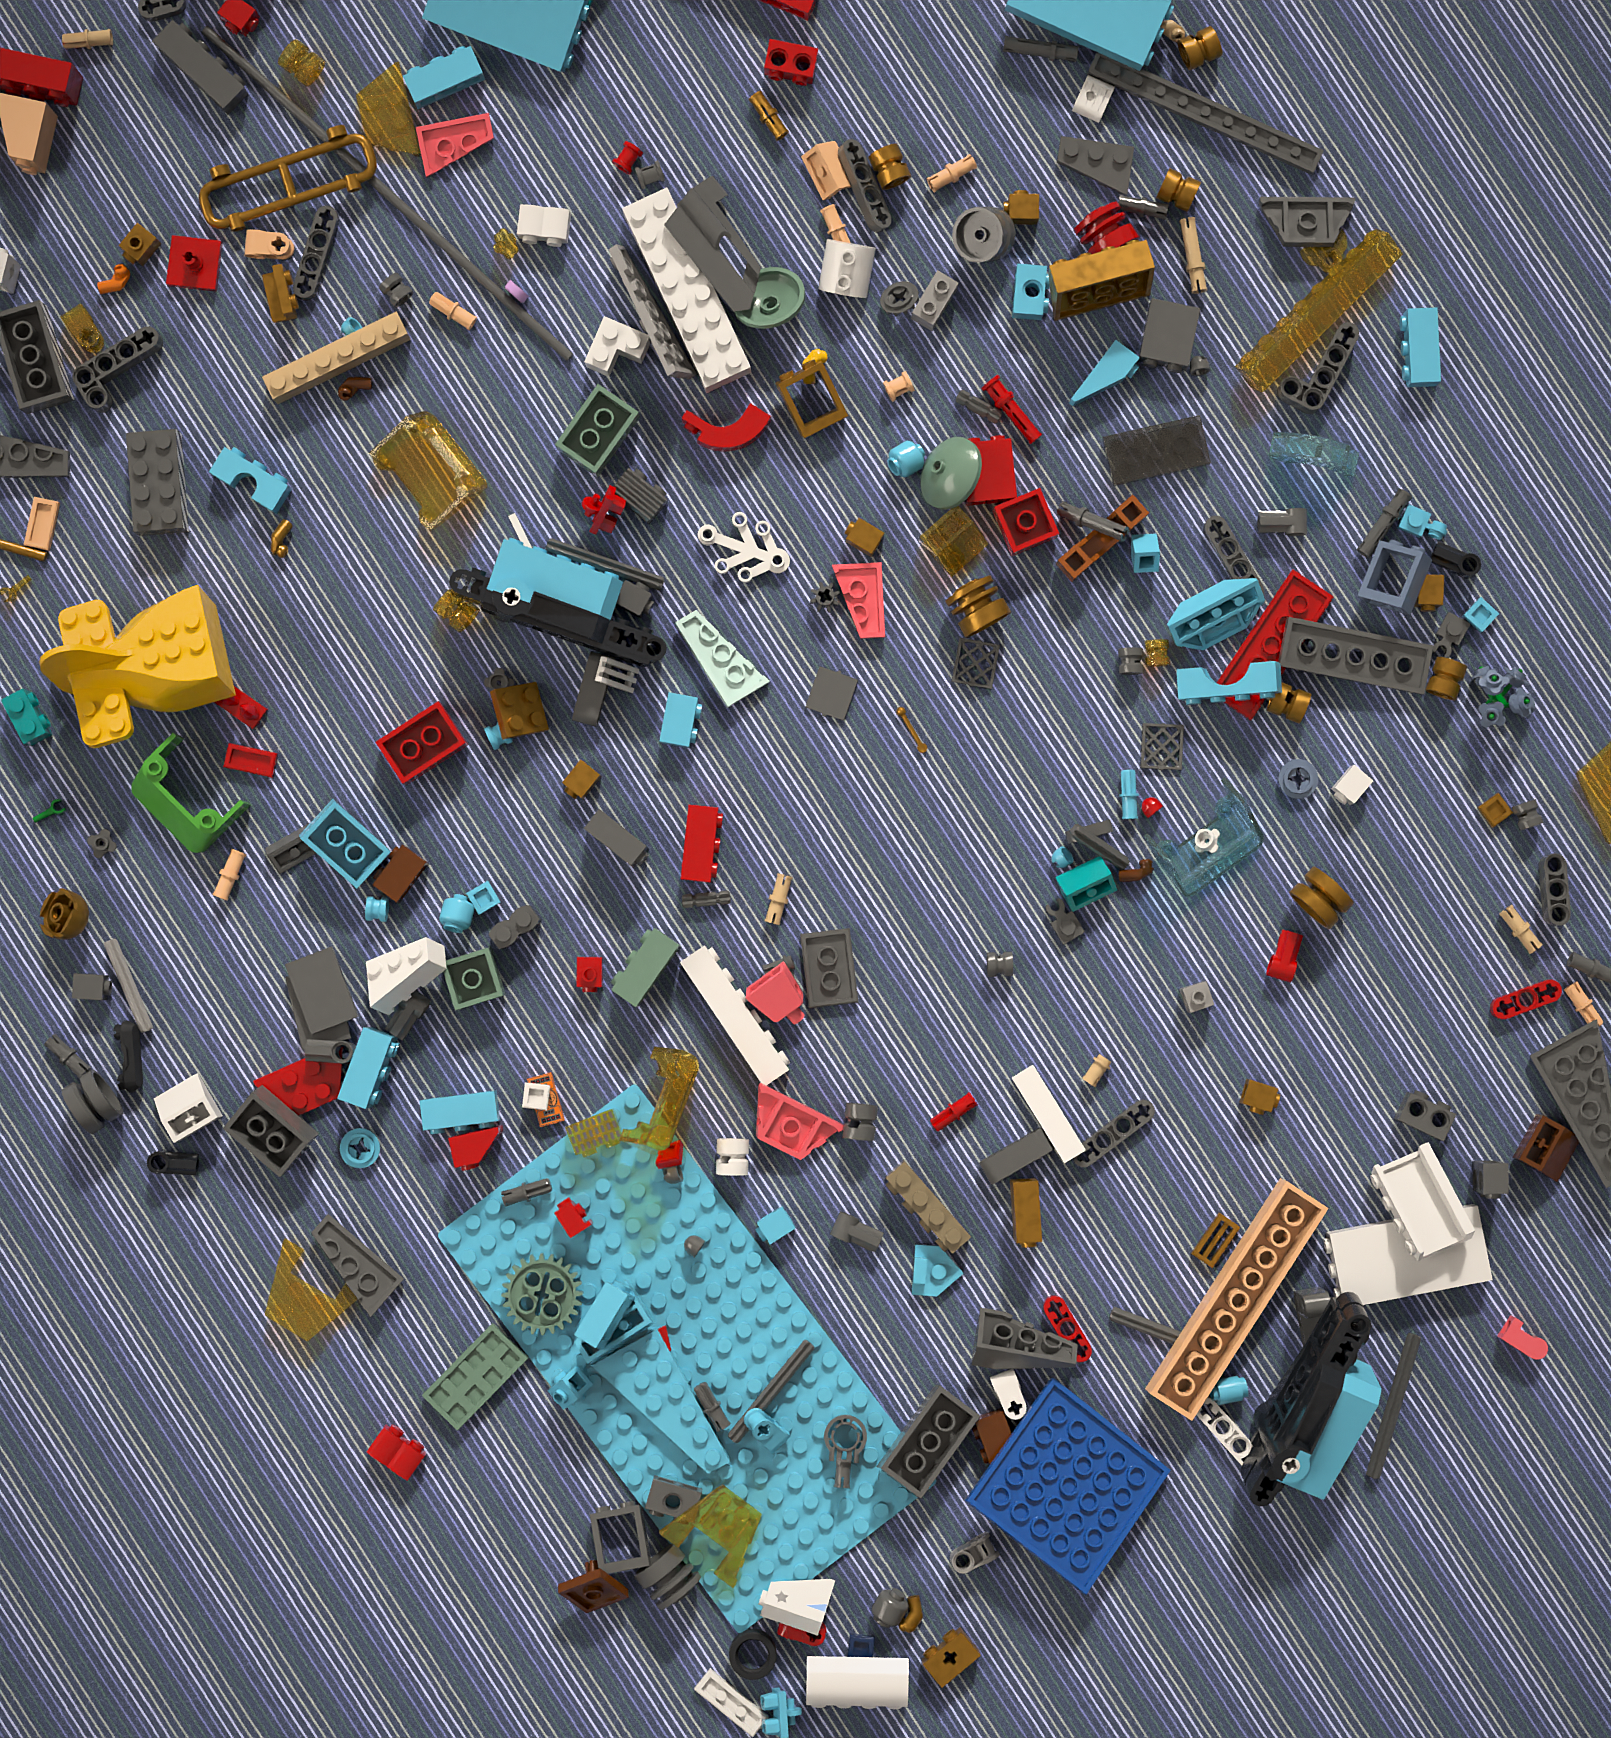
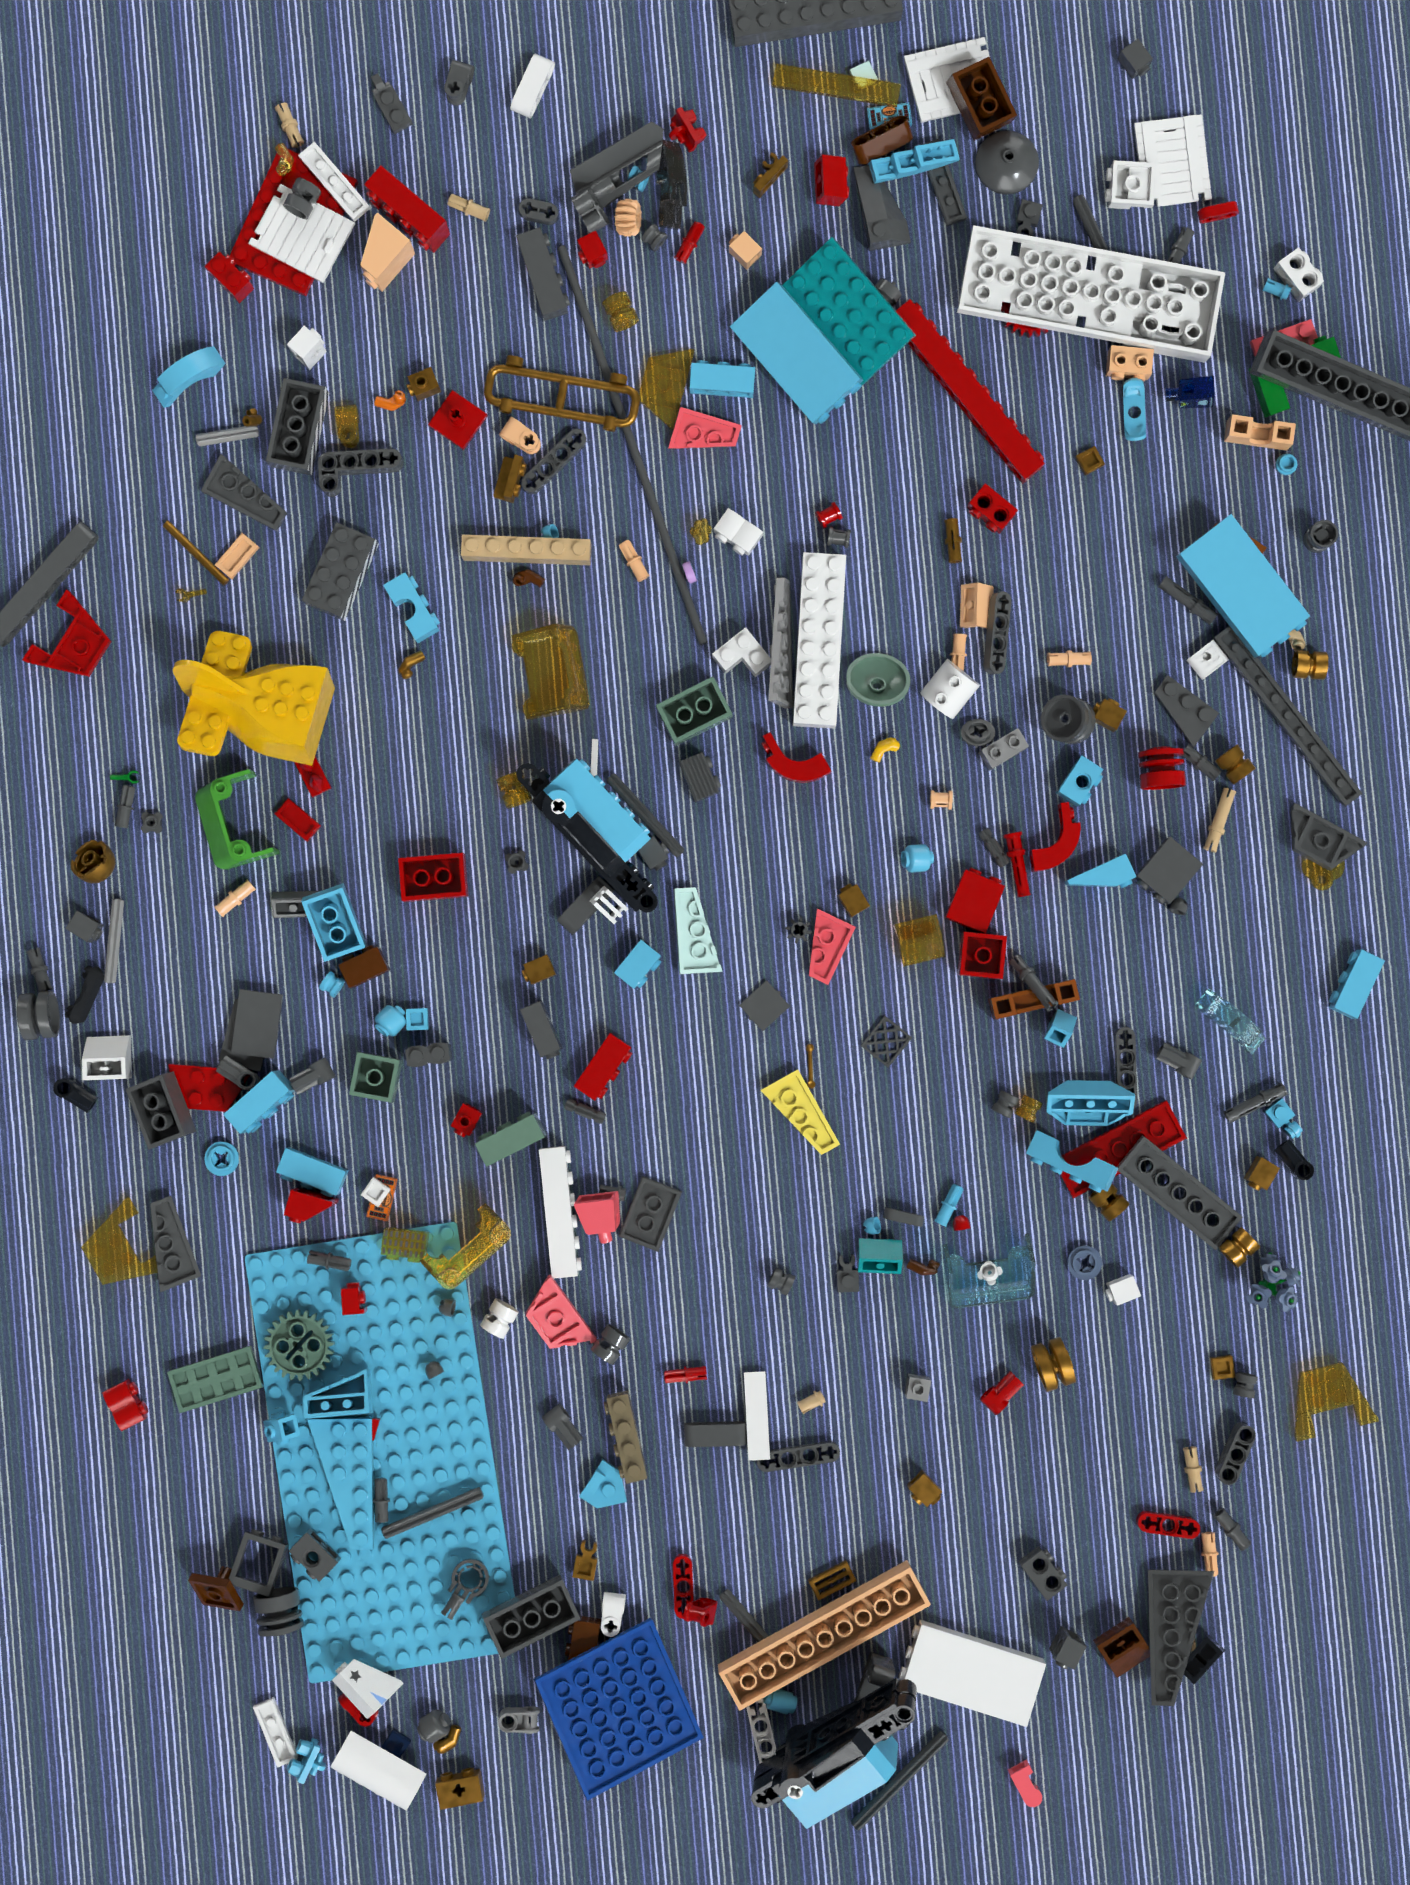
camera: 30 degrees right, 0 degrees up
teal brick [1,688,53,746] -> none
white wedge [366,937,447,1015] -> none
dark grey wheel [379,273,414,308] -> none
medium azure wheel [484,722,513,750] -> none
pearl gold plate [490,682,549,740] -> none
medium azure window [574,1280,635,1349] -> none
red hips [581,485,626,535] -> none
red tile [655,1140,683,1169] -> none
clear yellow wing [659,1484,762,1588] -> none
dark grey panel [664,176,761,312] -> none
white plant [698,512,790,583] -> none
black tyre [729,1629,777,1680] -> none
medium azure piece [744,1408,791,1454] -> none
medium azure brick [755,1205,796,1244] -> none
tan pin [764,873,793,925] -> none
pearl gold window [775,359,848,438] -> none
pearl gold wheel [868,143,911,190] -> none
sand green dish [920,437,982,510] -> none
pearl gold wheel [945,575,1011,638] -> none
dark grey wedge [972,1307,1078,1369] -> none
pearl gold brick [1010,1178,1042,1248] -> none
pearl gold slope [1048,240,1155,321] -> none
dark grey axle [1069,824,1130,870] -> none
clear smoke plate [1102,415,1211,486] -> none
dark grey window [1140,723,1184,770] -> none
clear yellow brick [1235,228,1403,393] -> none
dark grey beam [1277,322,1359,414] -> none
sand blue window [1357,540,1432,615] -> none
white panel [1370,1142,1475,1261] -> none
dark grey plate [1432,612,1470,658] -> none
medium azure plate [1462,597,1499,633] -> none
none -> dark grey axle [114,785,135,828]
none -> pearl gold plate [572,1540,598,1581]
none -> red piece [683,1597,718,1627]
none -> light yellow wing [761,1069,840,1155]
none -> red arch [1029,802,1081,872]

